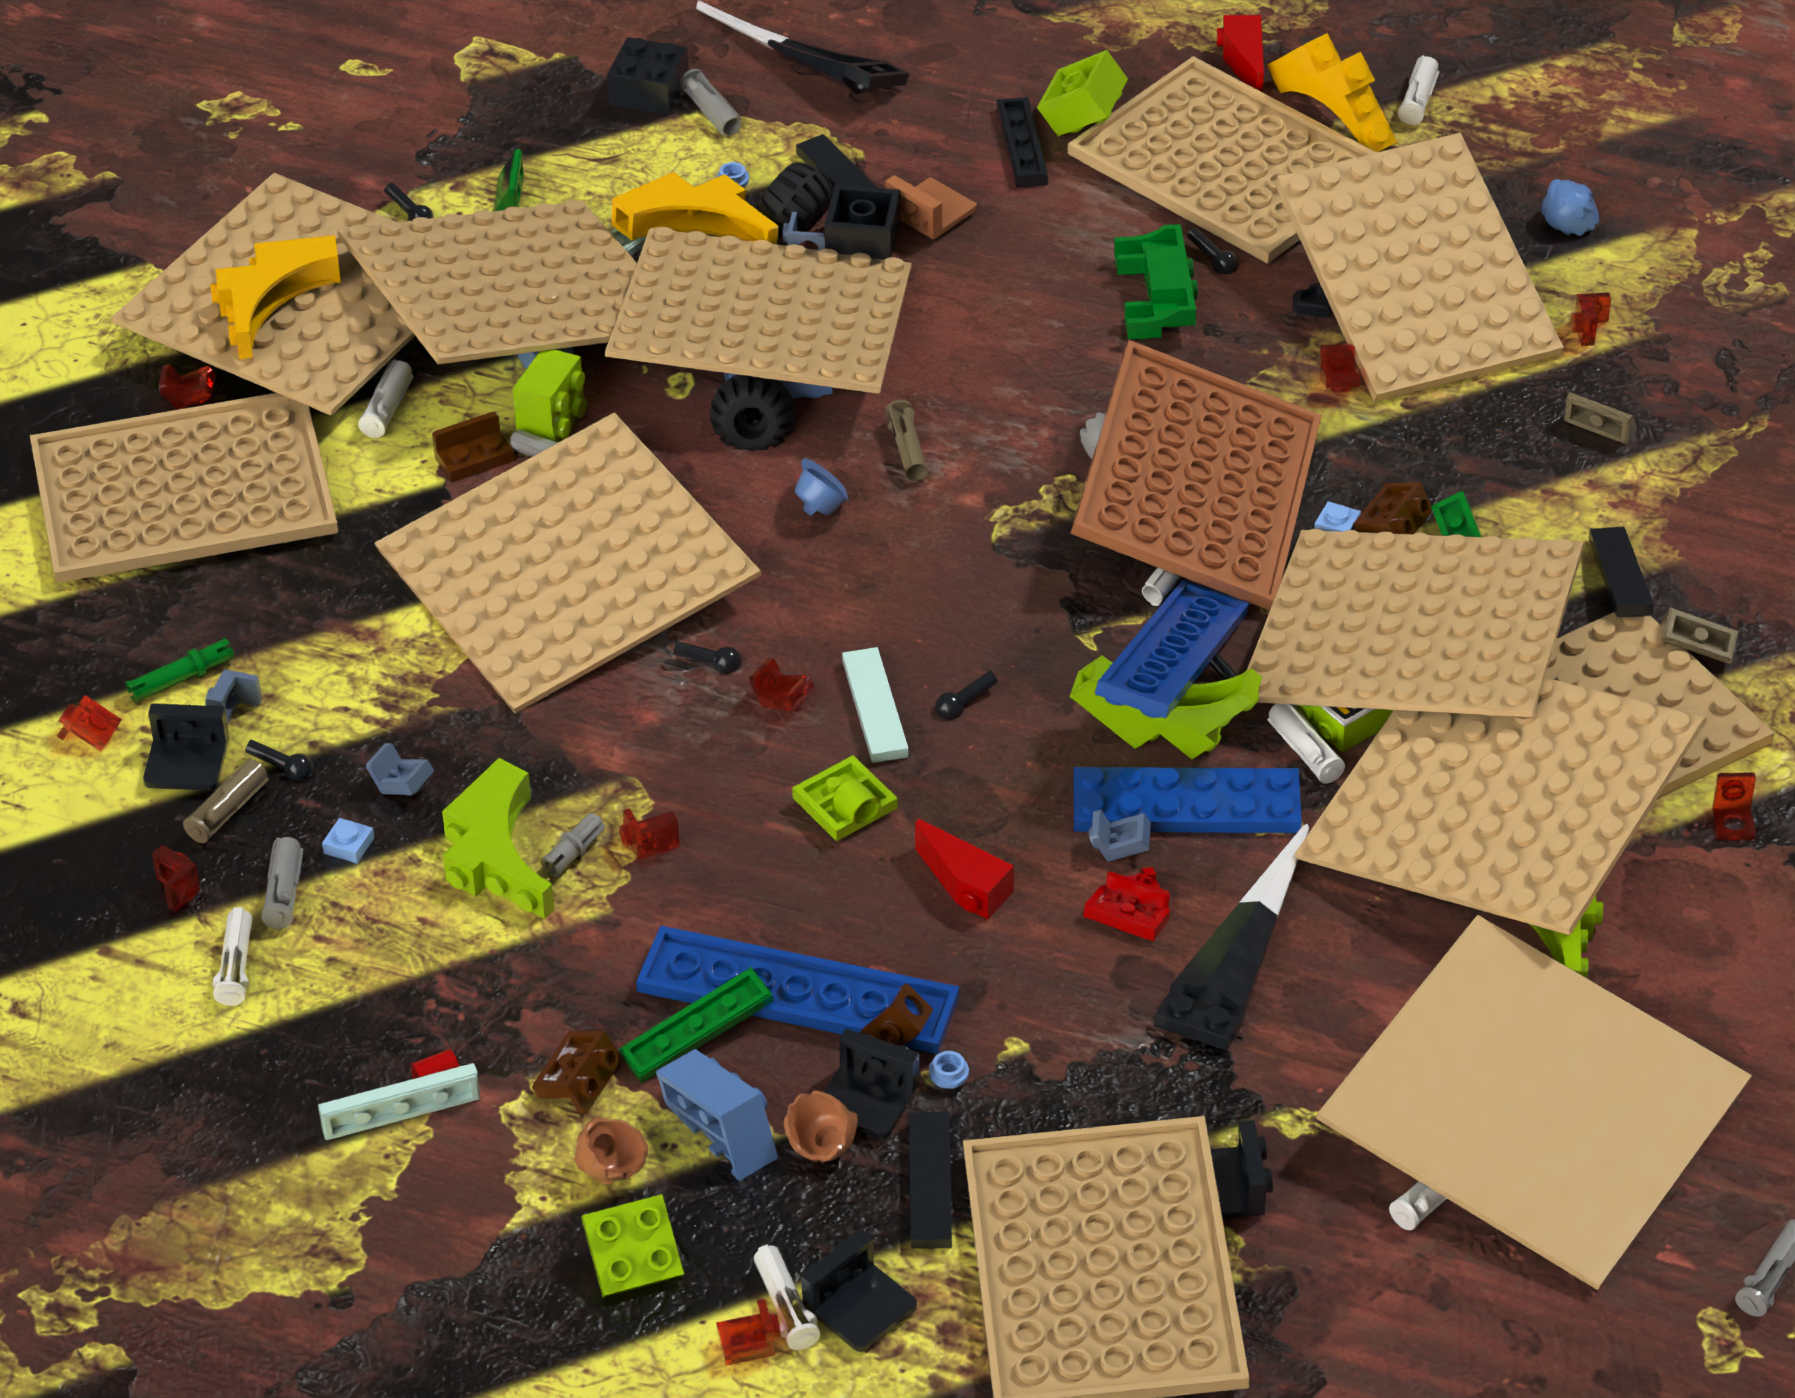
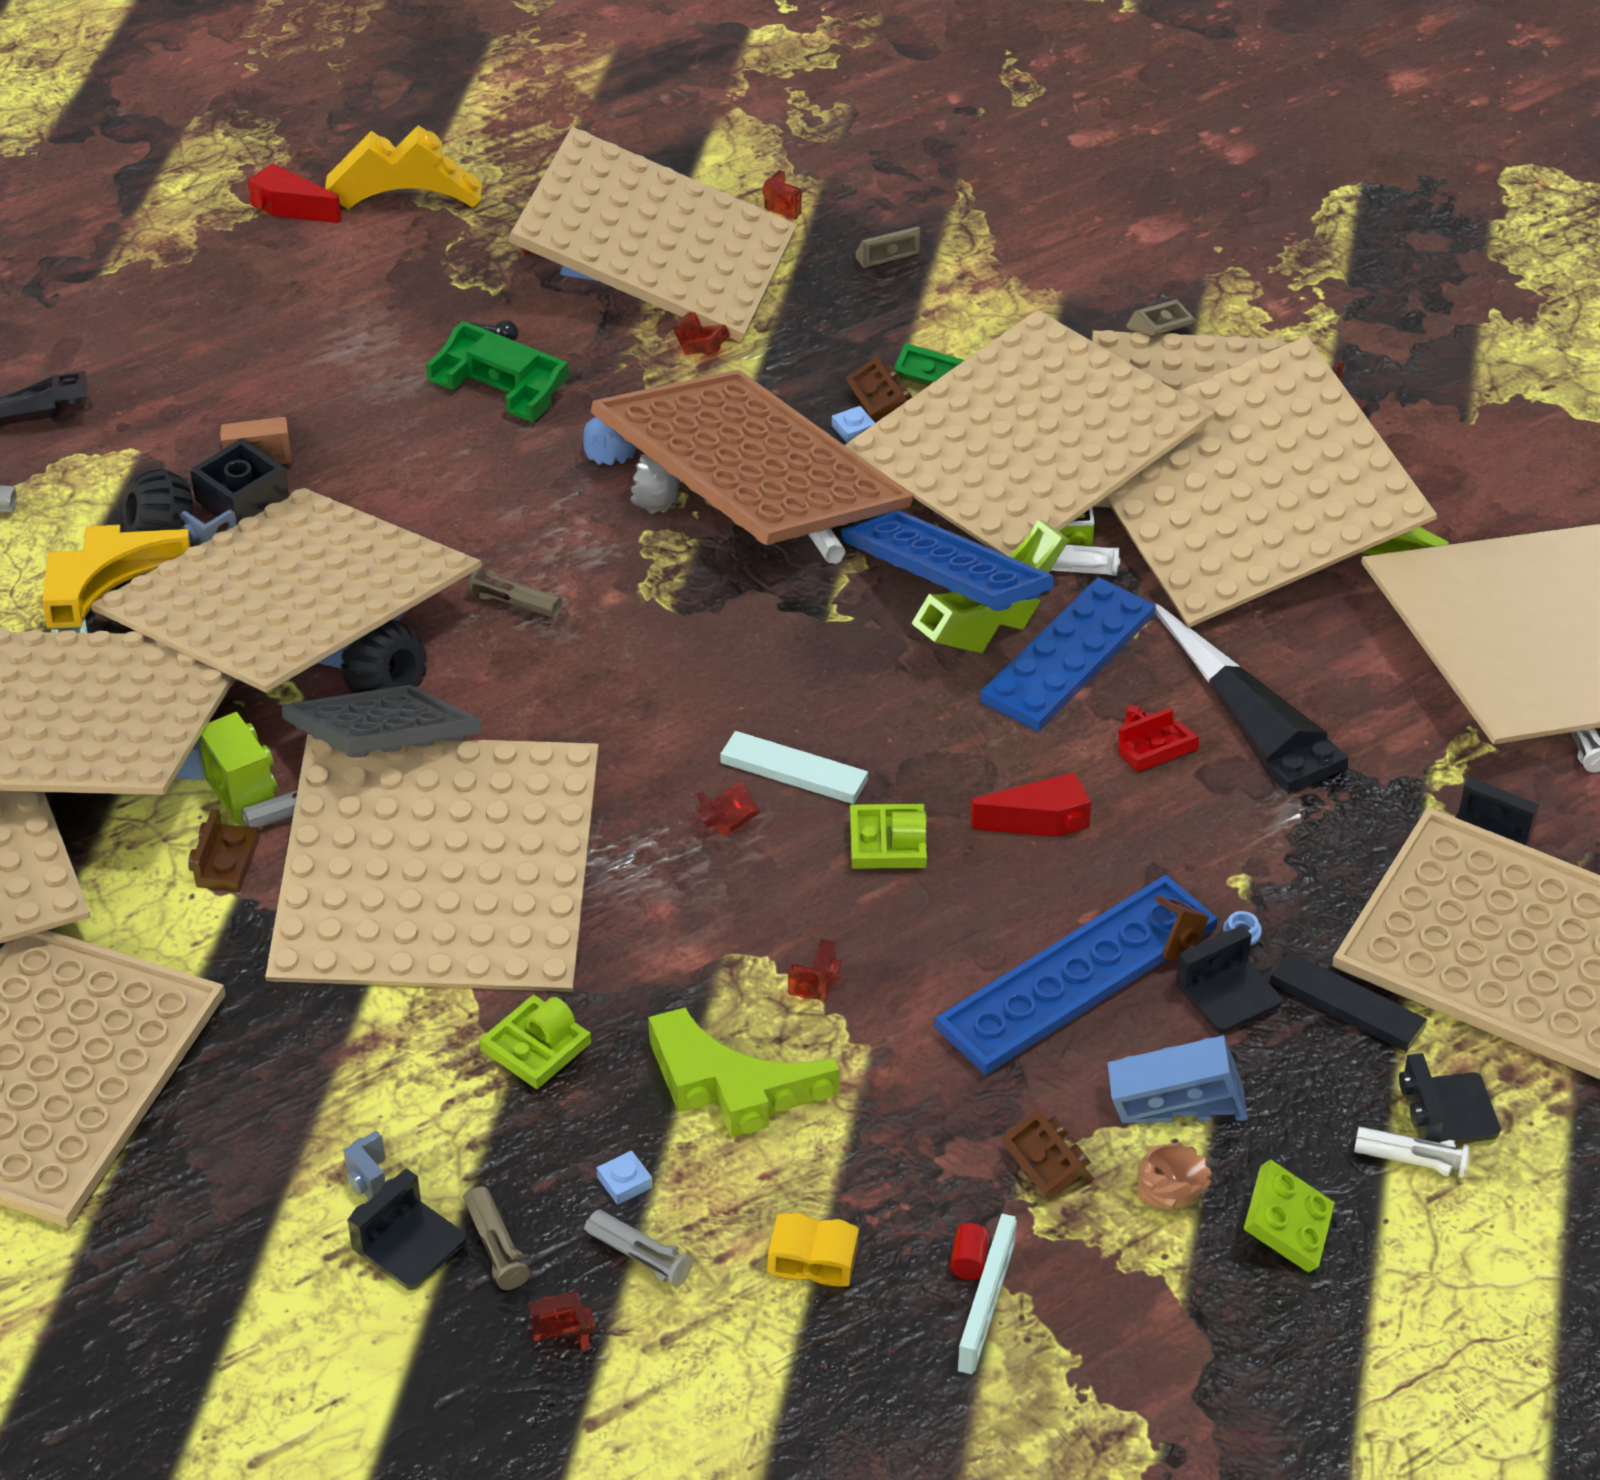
camera: 55 degrees left, 0 degrees up
clear red bracket [57,695,122,751] -> none
green pin [125,638,235,703] -> none
white piece [212,907,252,1006] -> none
black bar [245,739,314,781] -> none
white piece [358,359,413,438] -> none
sand blue bracket [366,743,434,796] -> none
light grey axle [541,813,605,877] -> none
green tile [619,967,774,1083] -> none
black bar [673,641,742,674] -> none
light blue plate [716,162,749,188] -> none
clear red bracket [716,1299,781,1365] -> none
nougat hair [784,1091,858,1162] -> none
medium blue piece [795,458,850,516] -> none
black tile [796,134,877,189] -> none
black bar [935,670,998,720] -> none
black tile [997,97,1048,188] -> none
lime brick [1037,50,1128,136] -> none
tan plate [1068,56,1377,264] -> none
sand blue bracket [1089,810,1151,862] -> none
black tile [1292,283,1331,318] -> none
white piece [1398,55,1439,125] -> none
medium blue hair [1540,179,1599,236] -> none
black tile [1589,527,1654,617] -> none
none -> dark grey plate [282,685,481,758]
none -> lime plate [479,994,591,1089]
none -> yellow brick [767,1212,859,1287]

